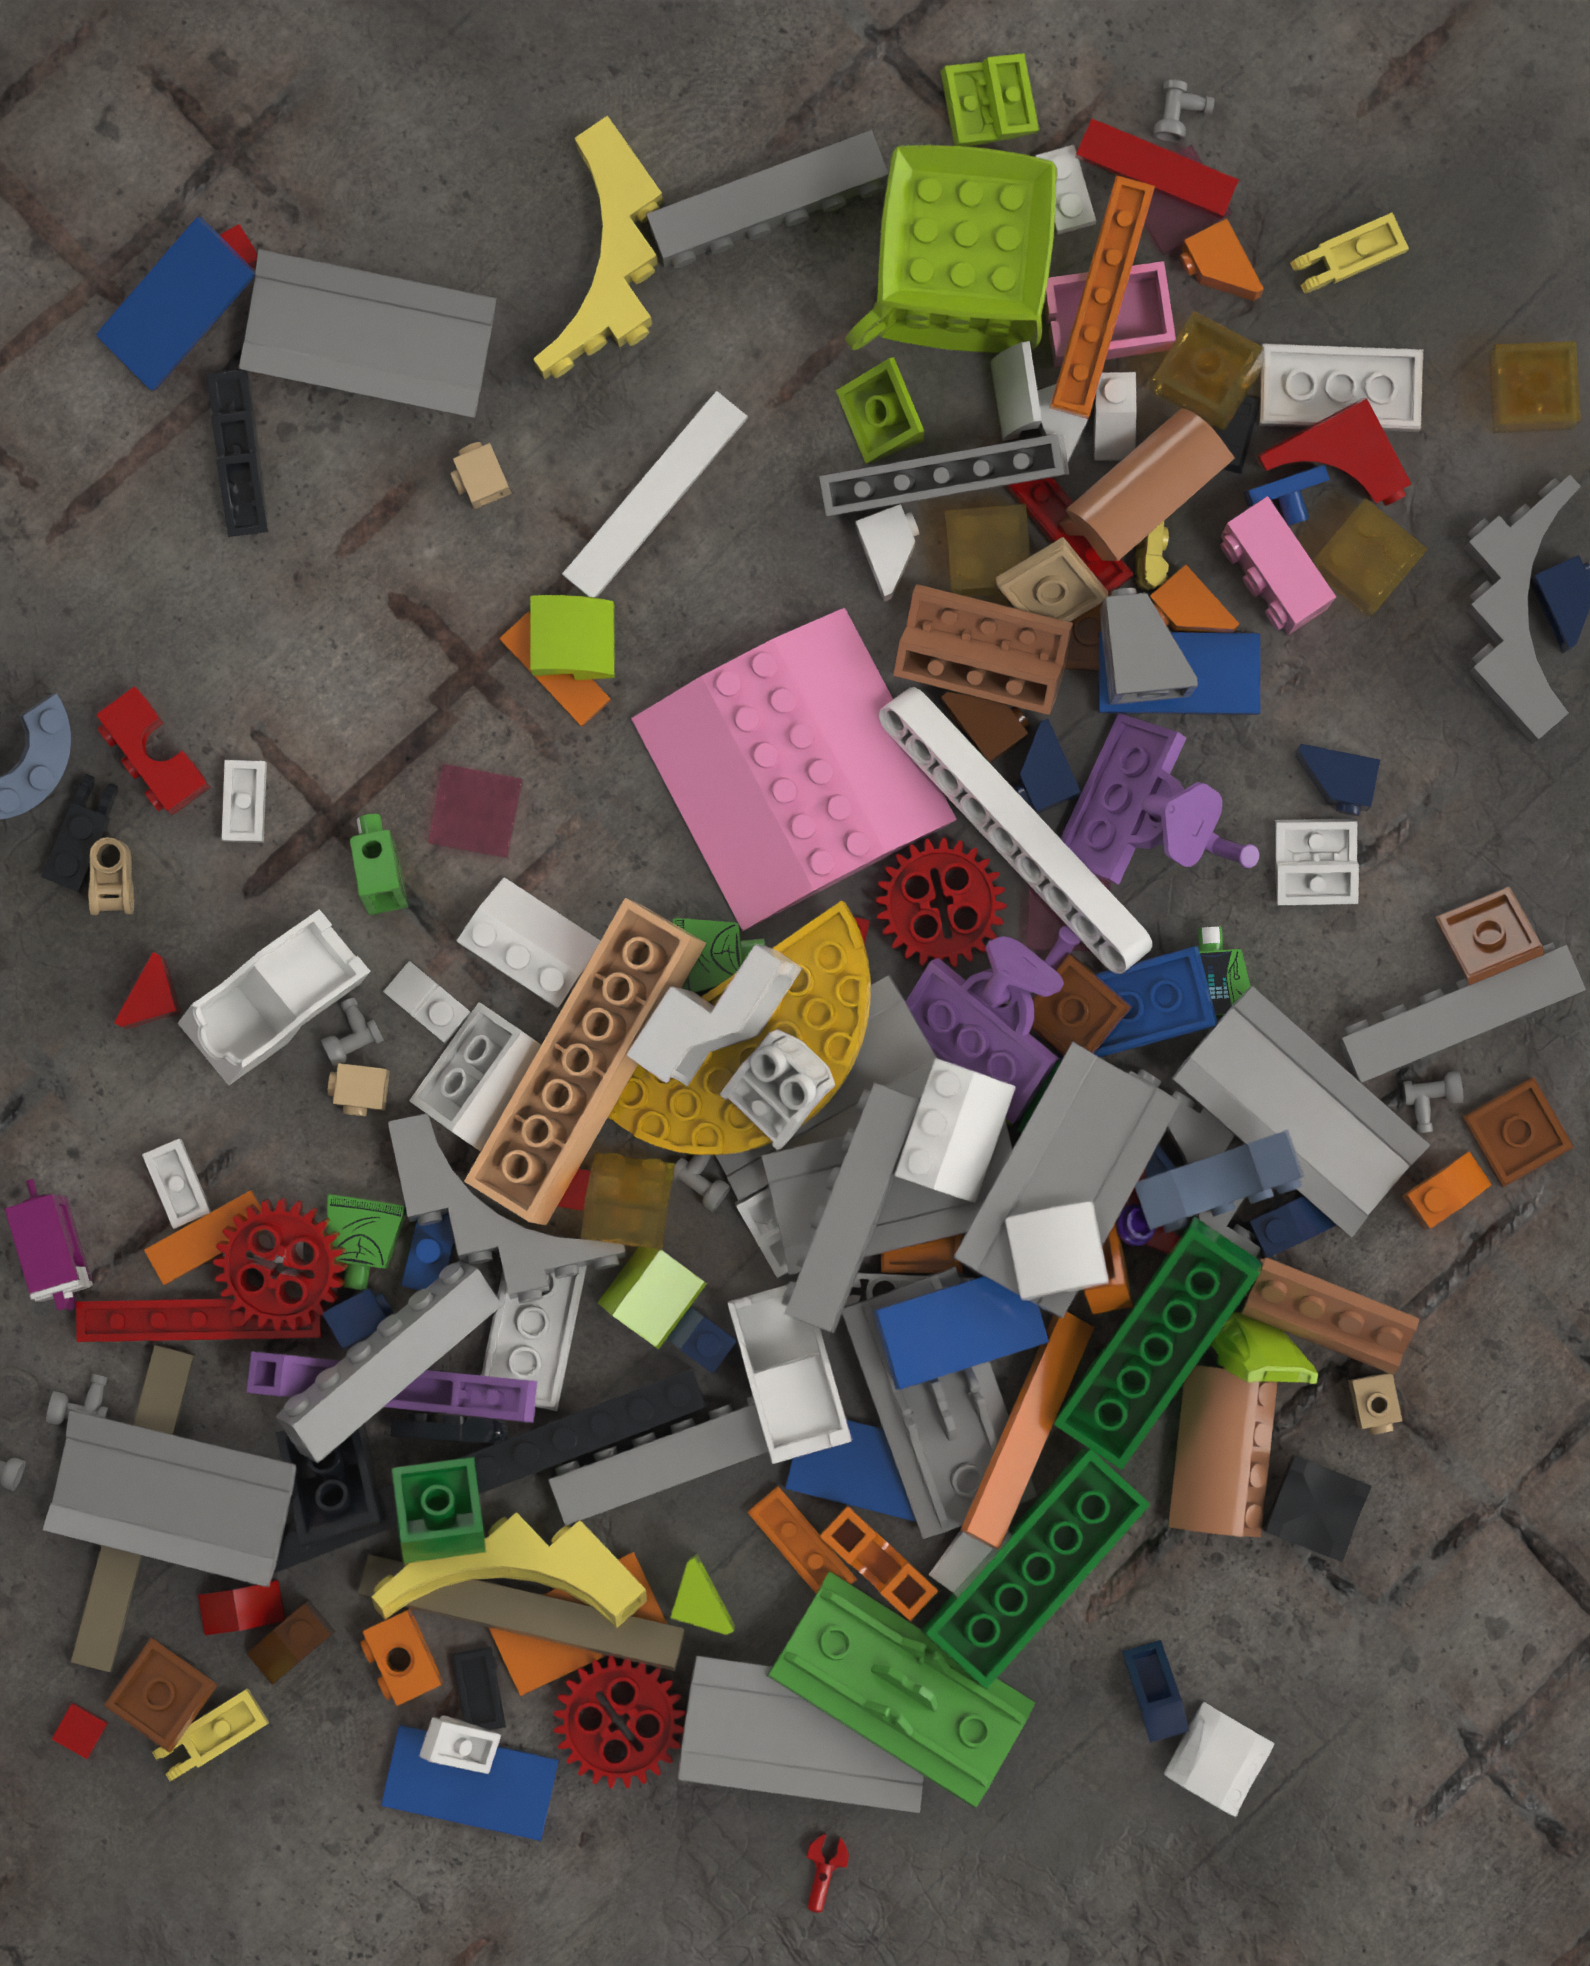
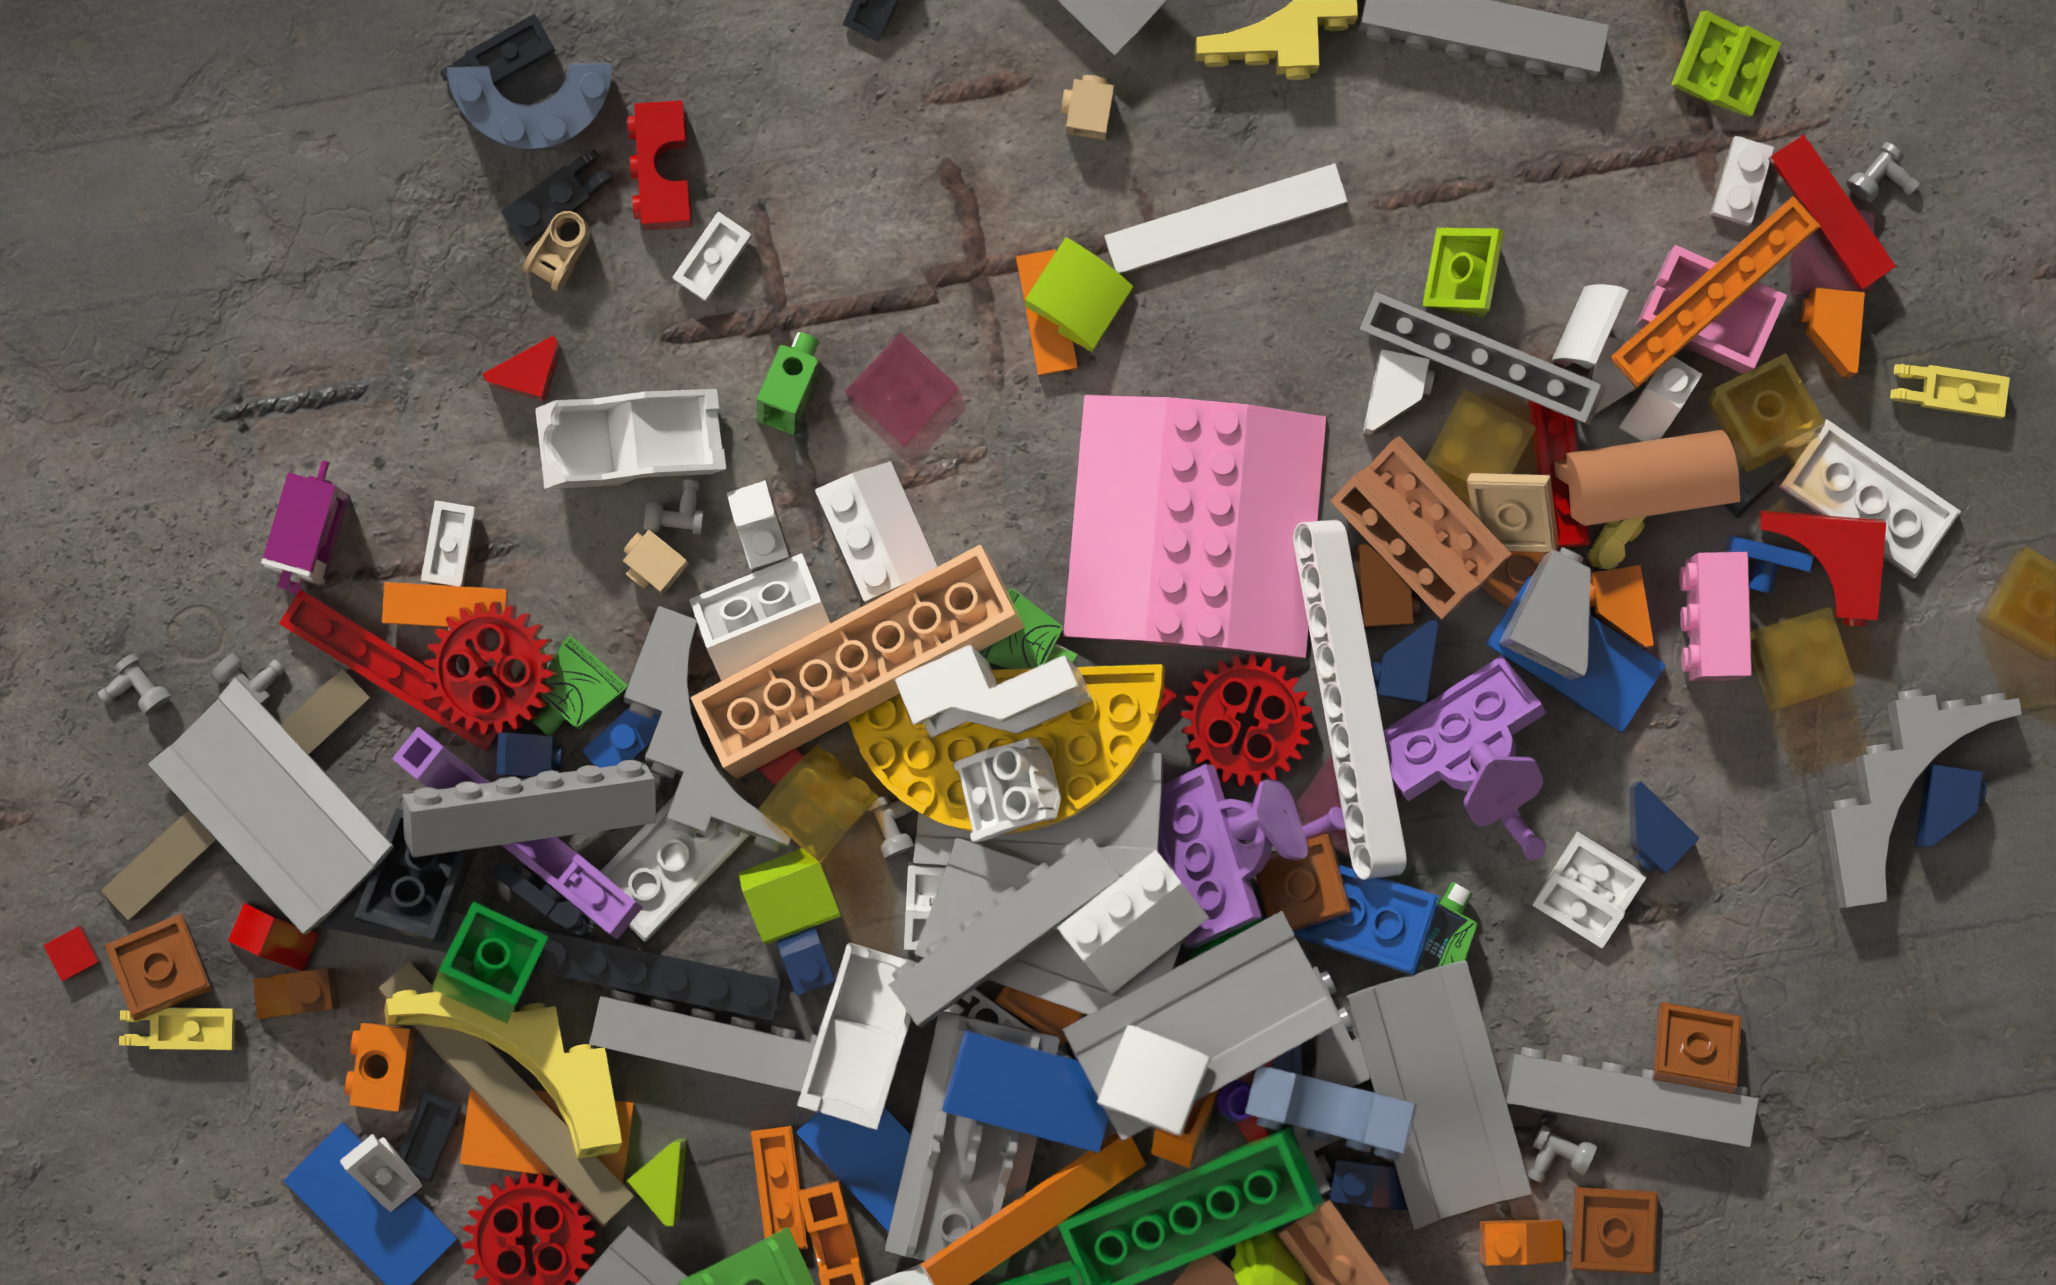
camera: 25 degrees right, 0 degrees up
lime piece [845,145,1058,353] -> none

